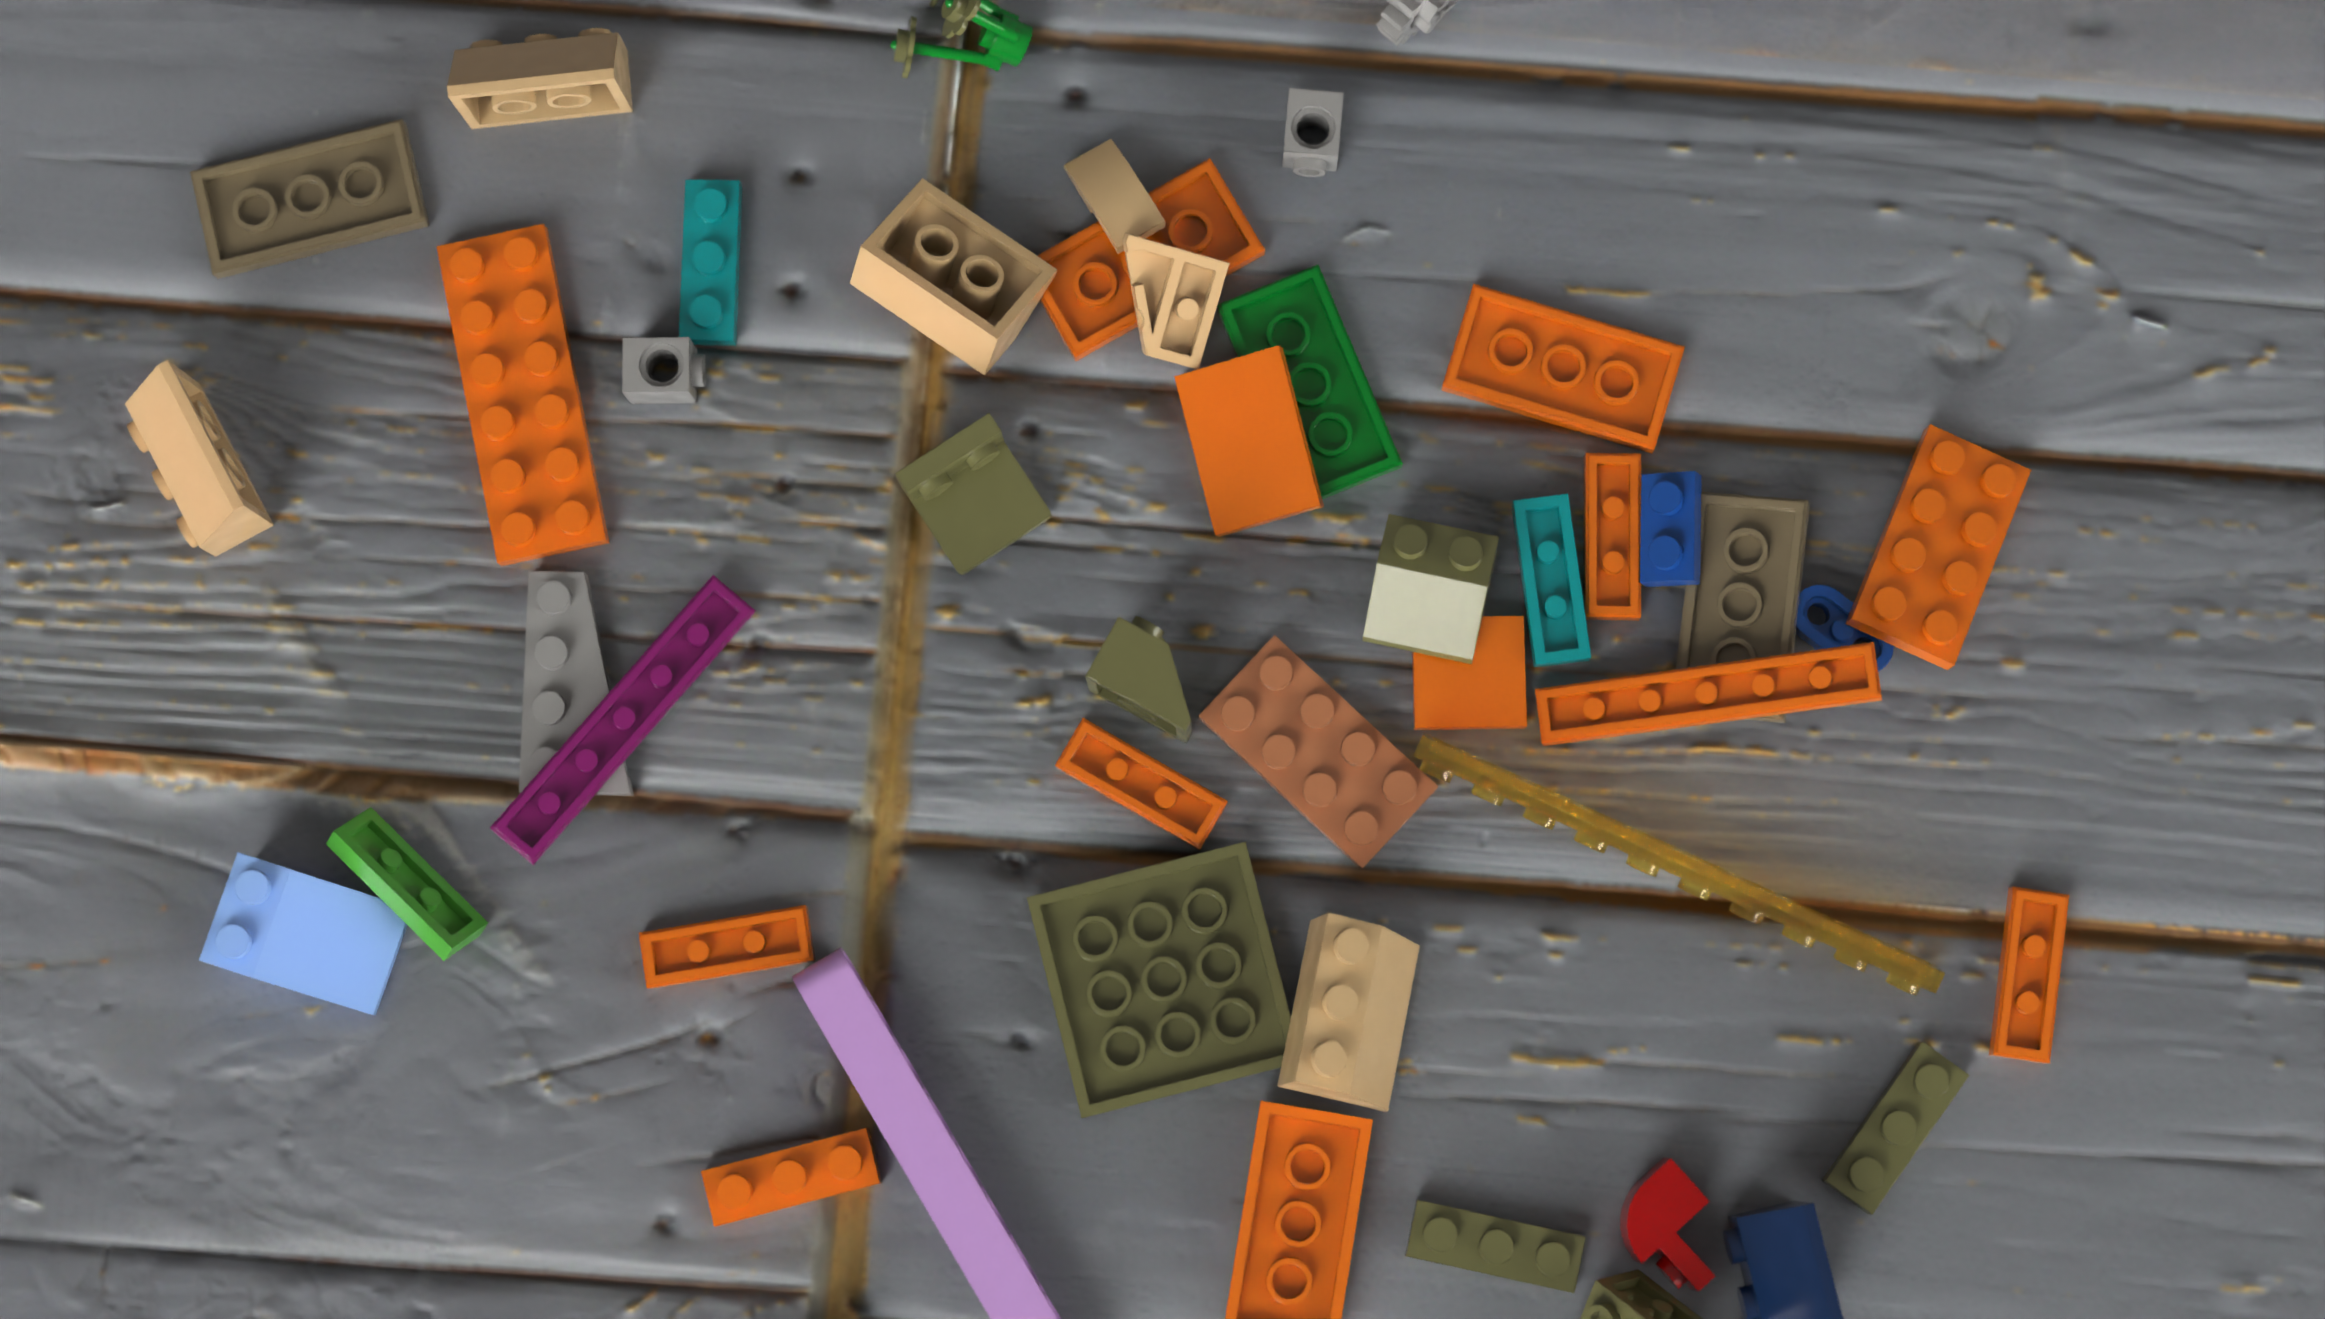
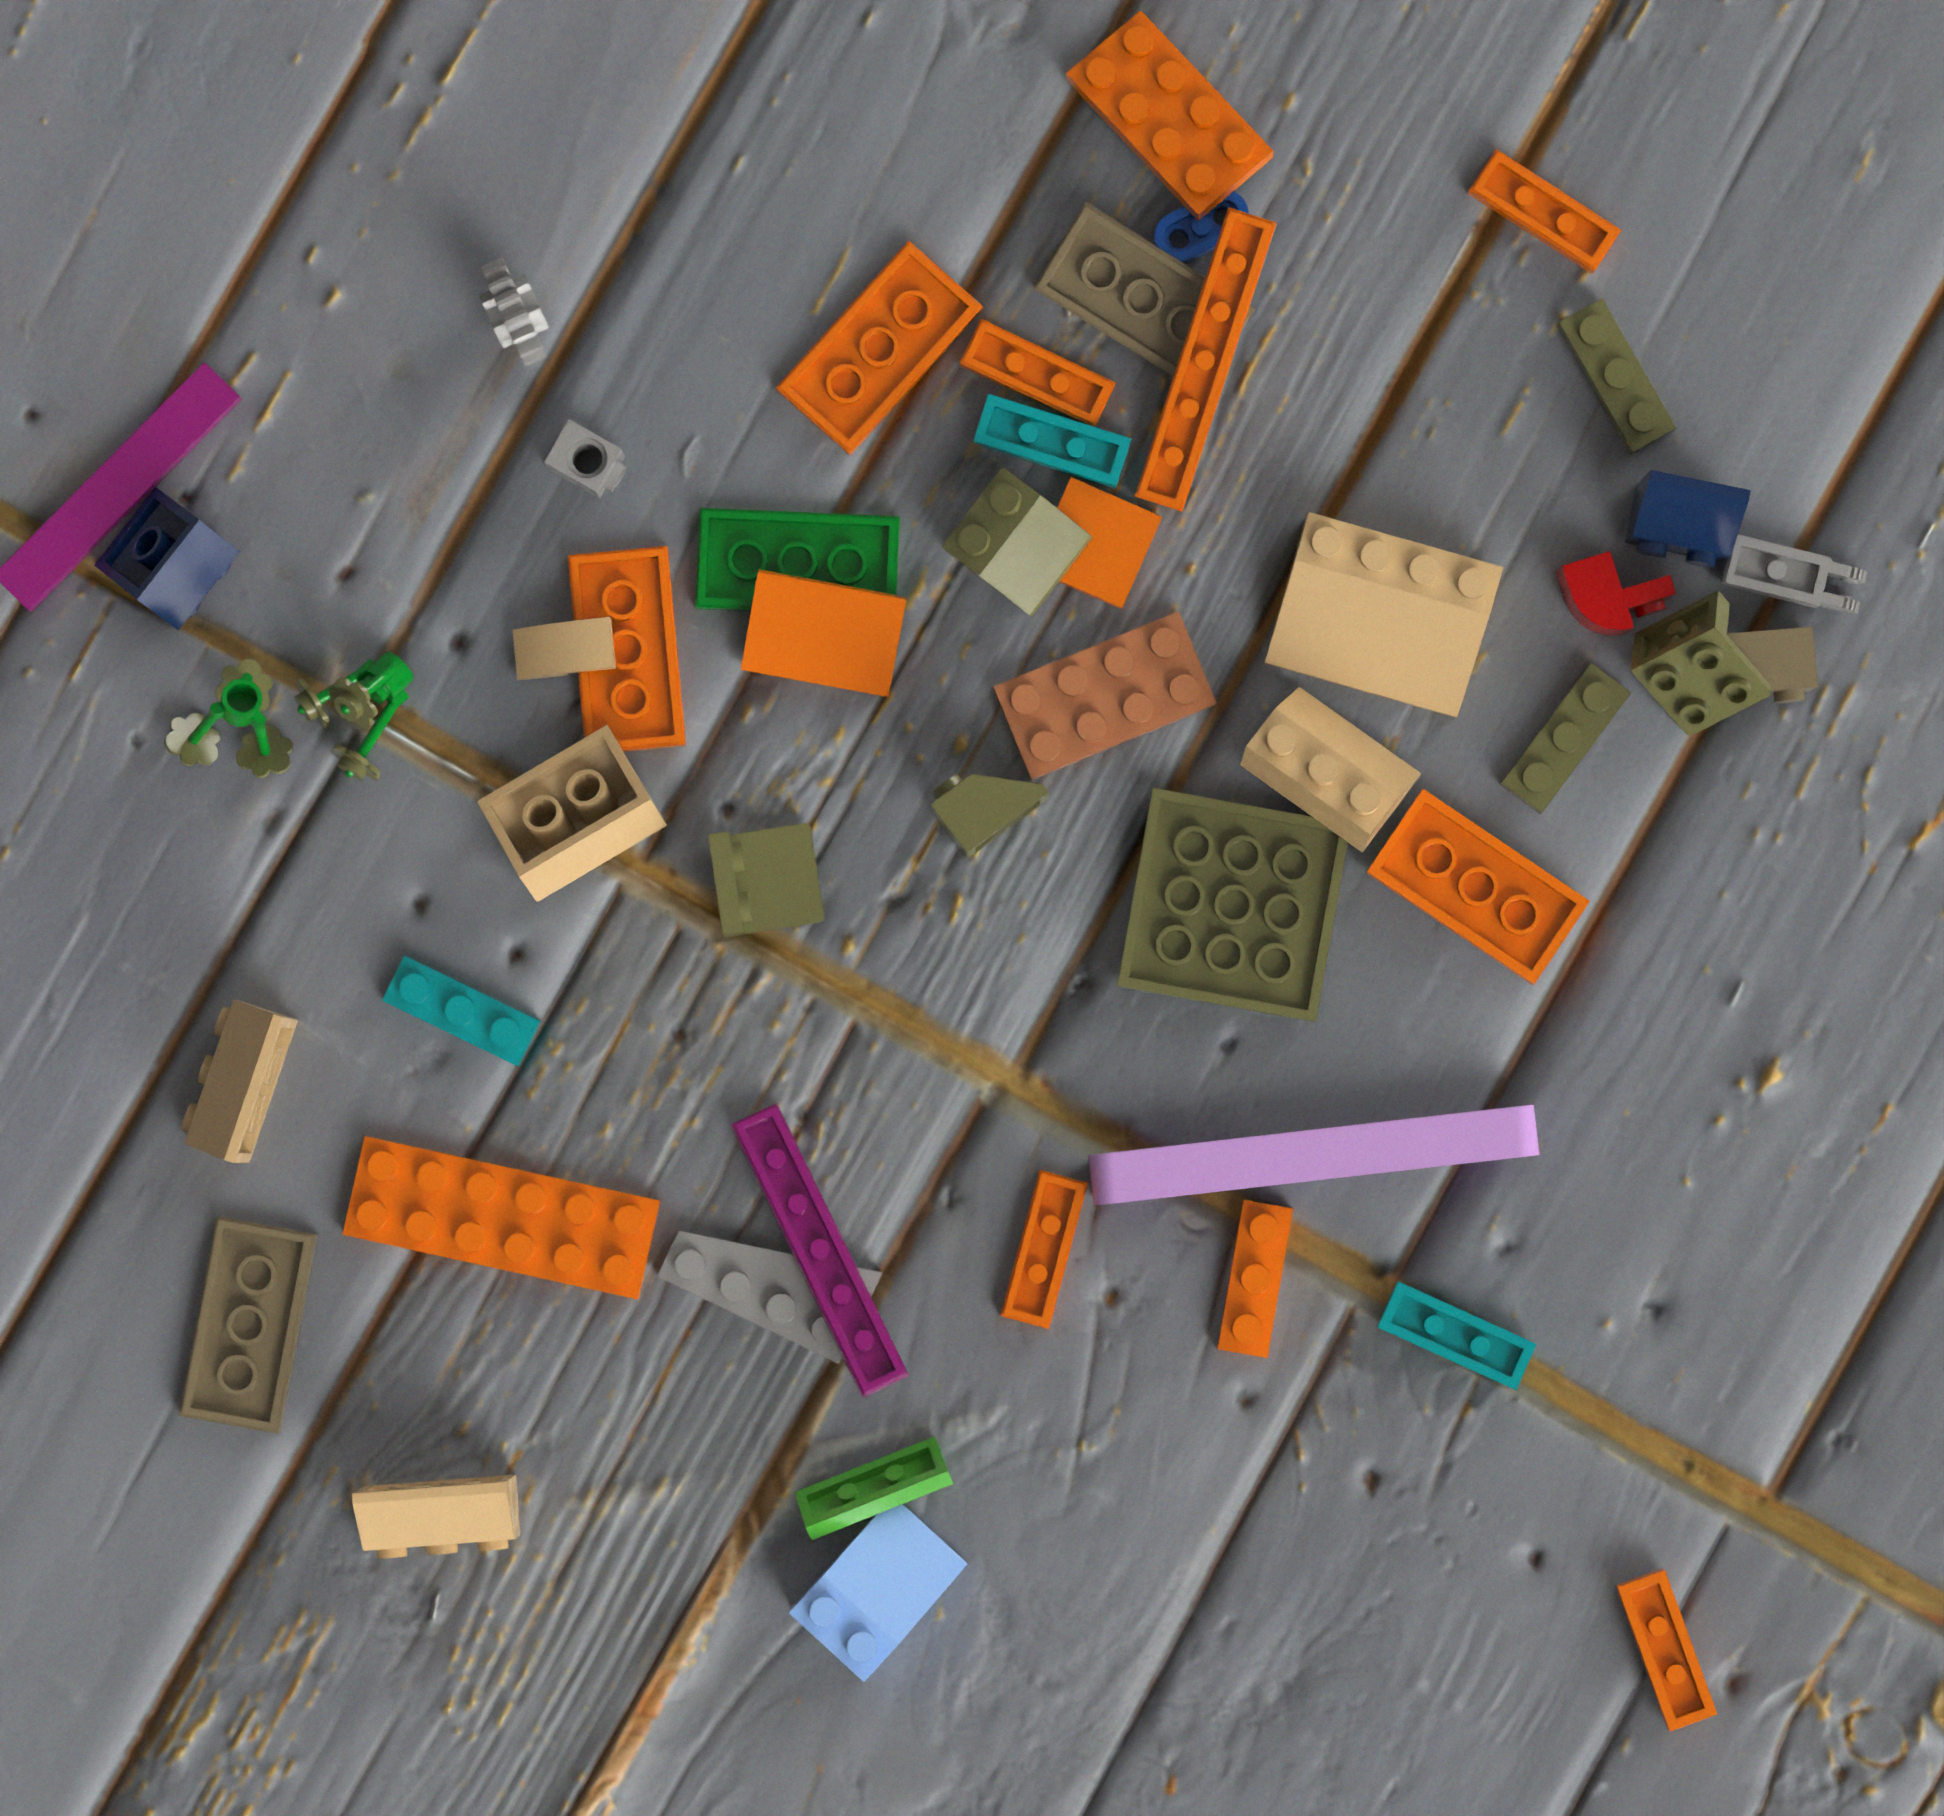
camera: 70 degrees left, 5 degrees up
light grey brick [622,337,706,404] -> none
orange tile [1055,718,1228,851] -> none
tan wing [1123,233,1230,369] -> none
clear yellow plate [1413,732,1945,996] -> none
blue plate [1640,471,1702,587] -> none
none -> tan slope [1264,512,1503,718]

